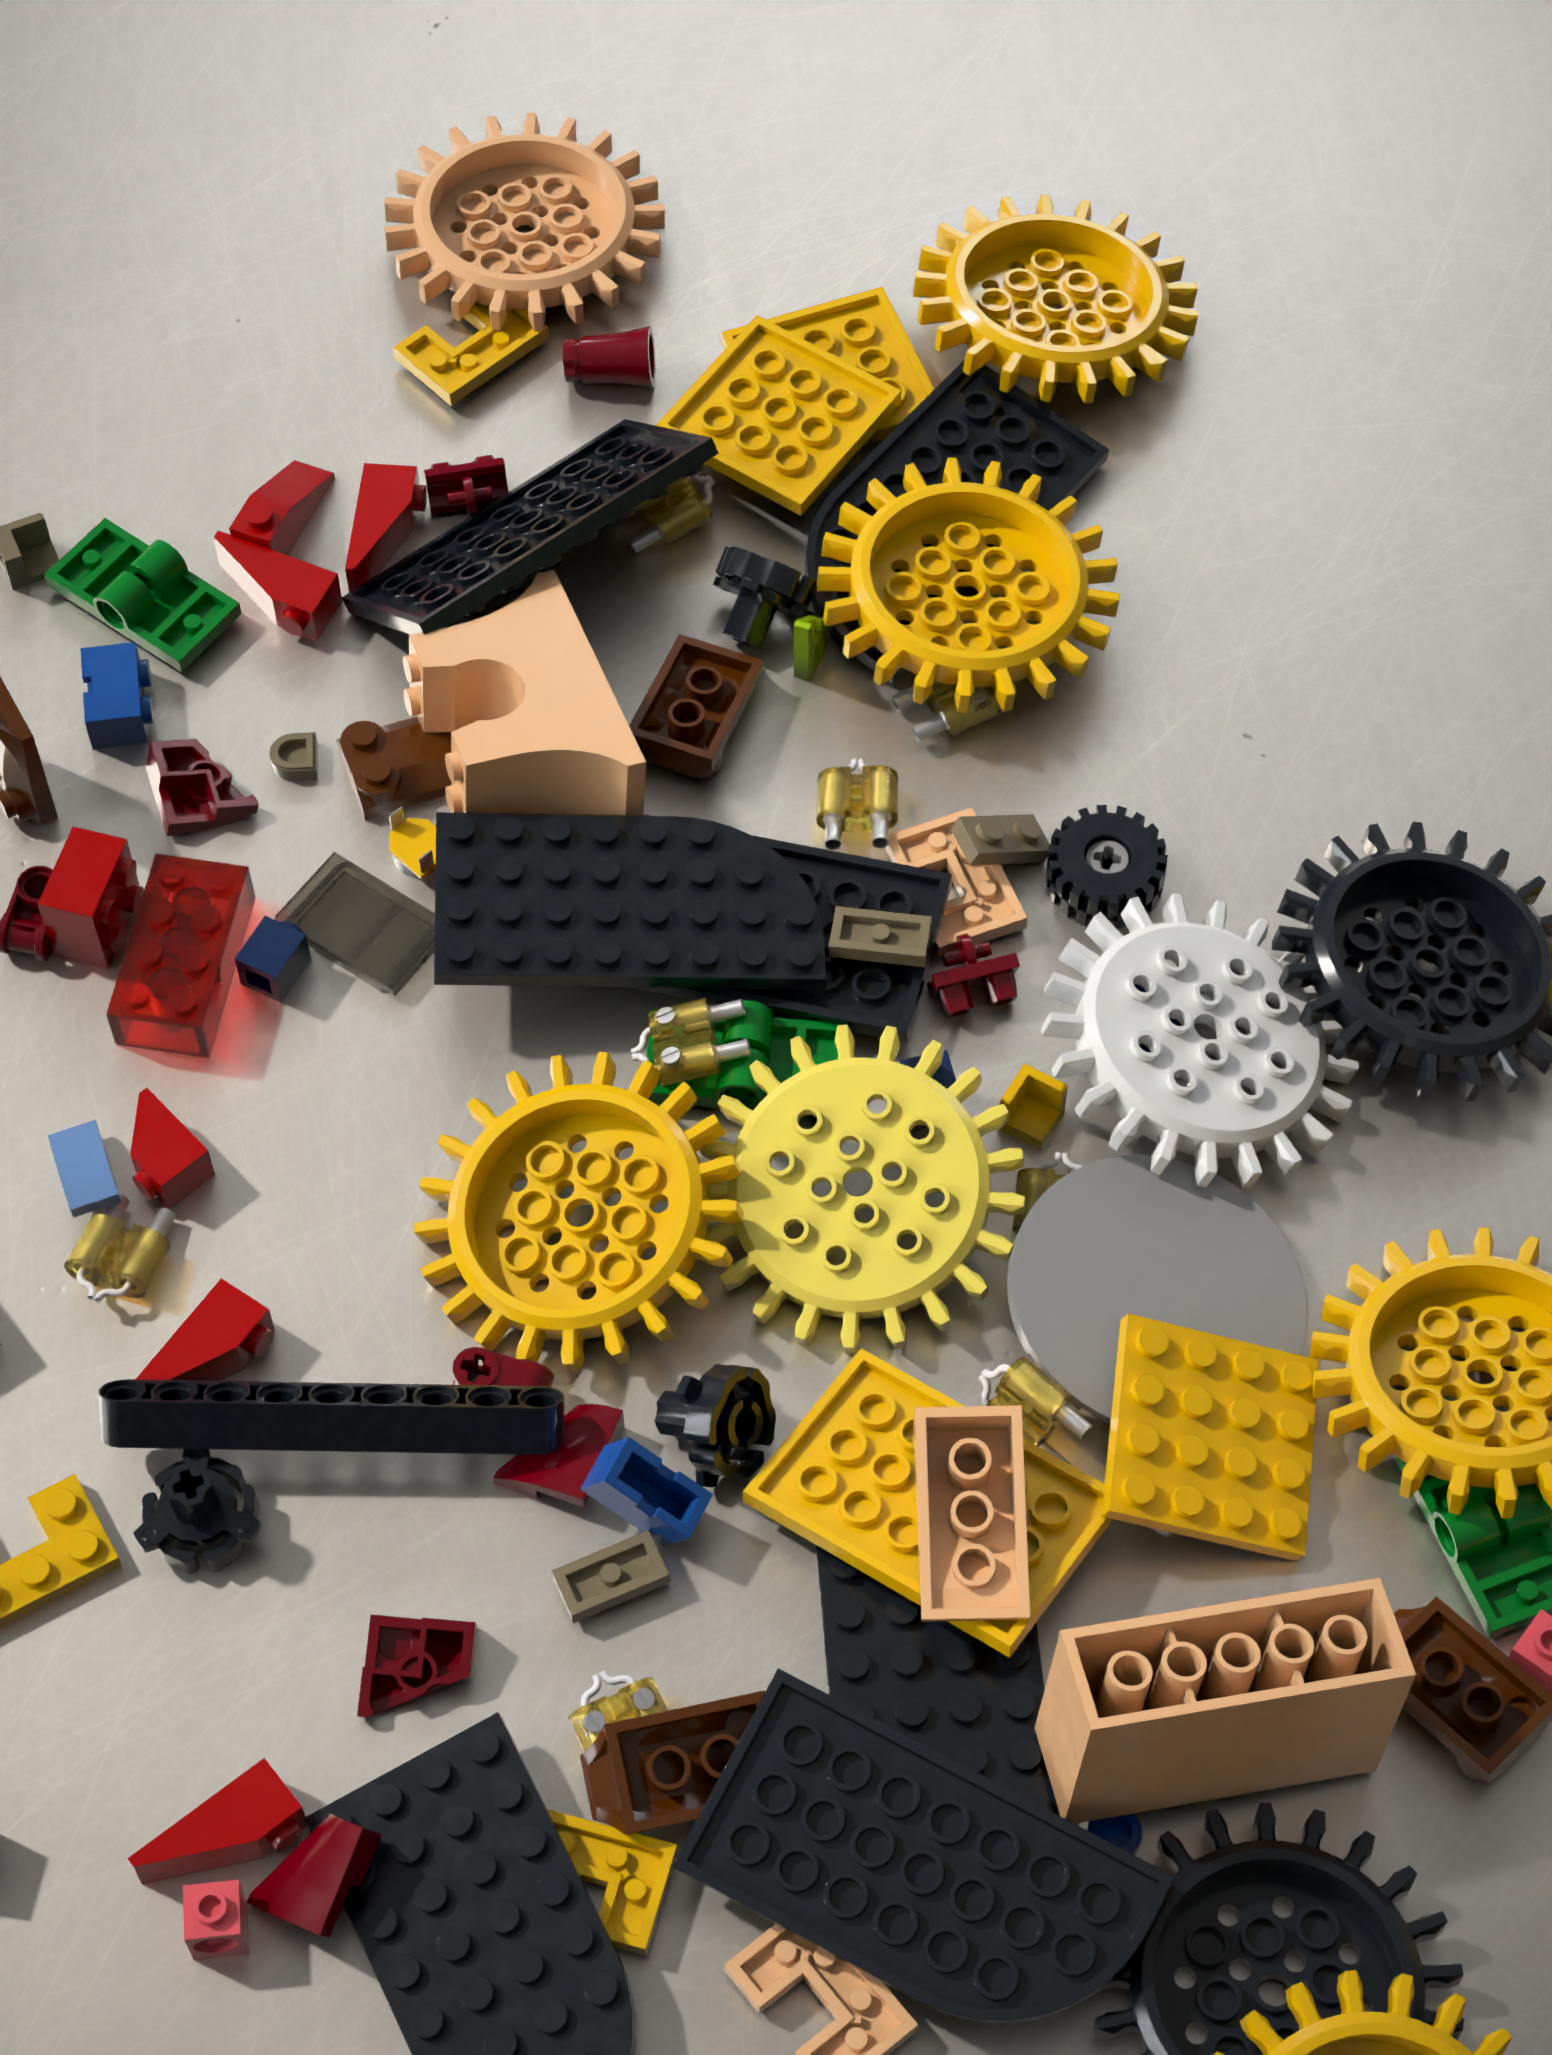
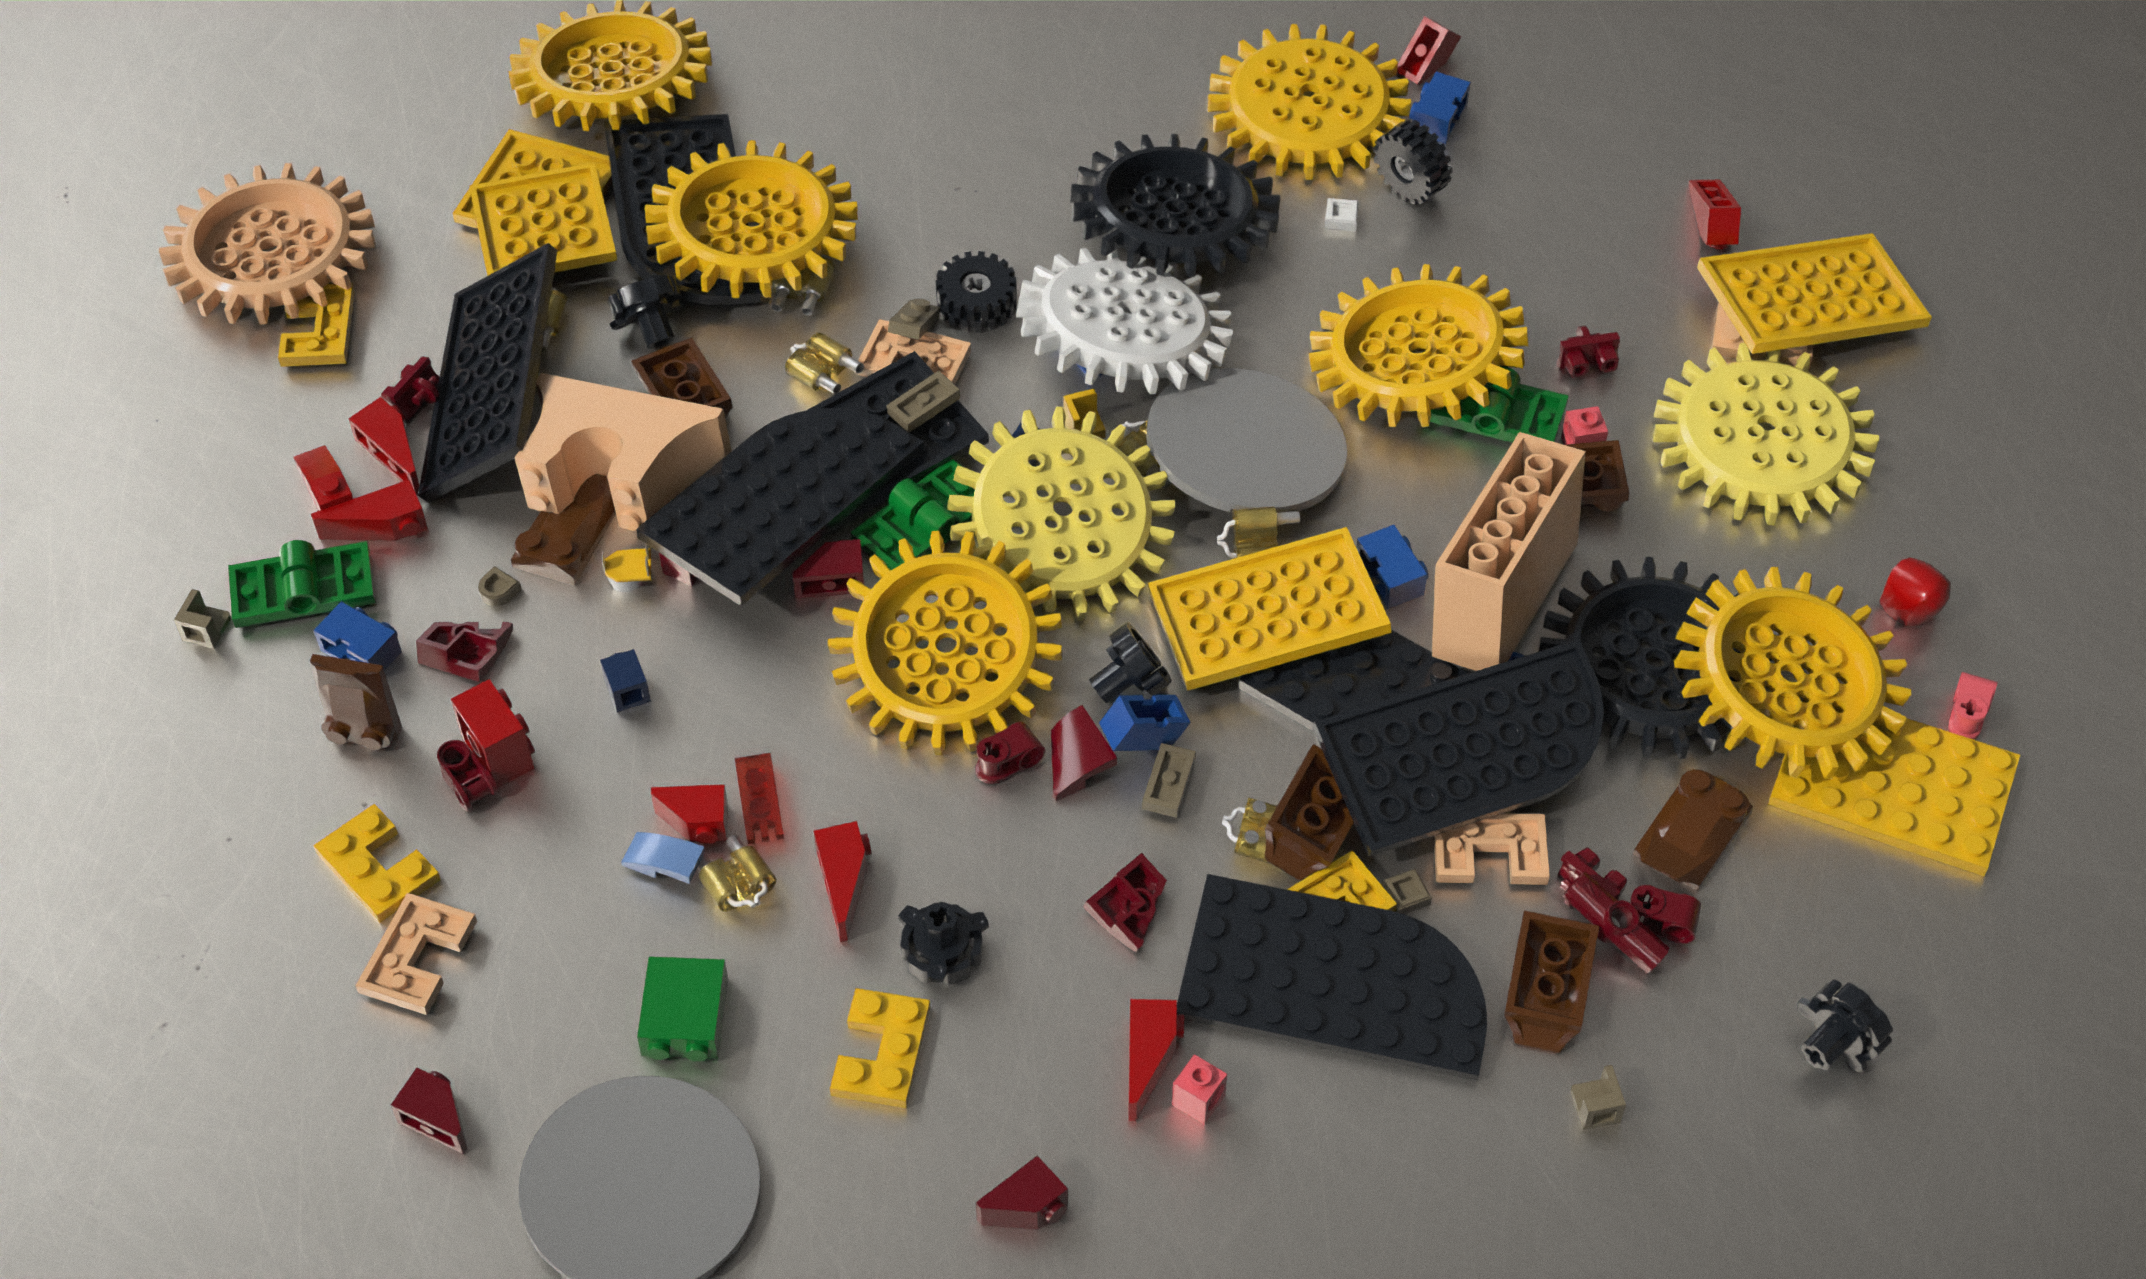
camera: 50 degrees left, 5 degrees down
black beam [99,1379,565,1455] -> none
clear red brick [106,854,256,1058] -> none
dark red slope [247,1814,382,1938] -> none
clear smoke piece [275,852,435,996] -> none
dark red plant [562,326,656,387] -> none
clear yellow piece [631,998,751,1087] -> none
lime tile [794,615,827,681] -> none
light nougat slope [913,1405,1030,1622] -> none
dark red hips [927,933,1020,1018] -> none
yellow plate [1101,1313,1319,1561] -> none
none -> clear red hinge [735,752,784,845]
none -> dark red slope [793,539,864,599]
none -> blue brick [1356,525,1429,609]
none -> dark tan tile [1381,869,1432,914]

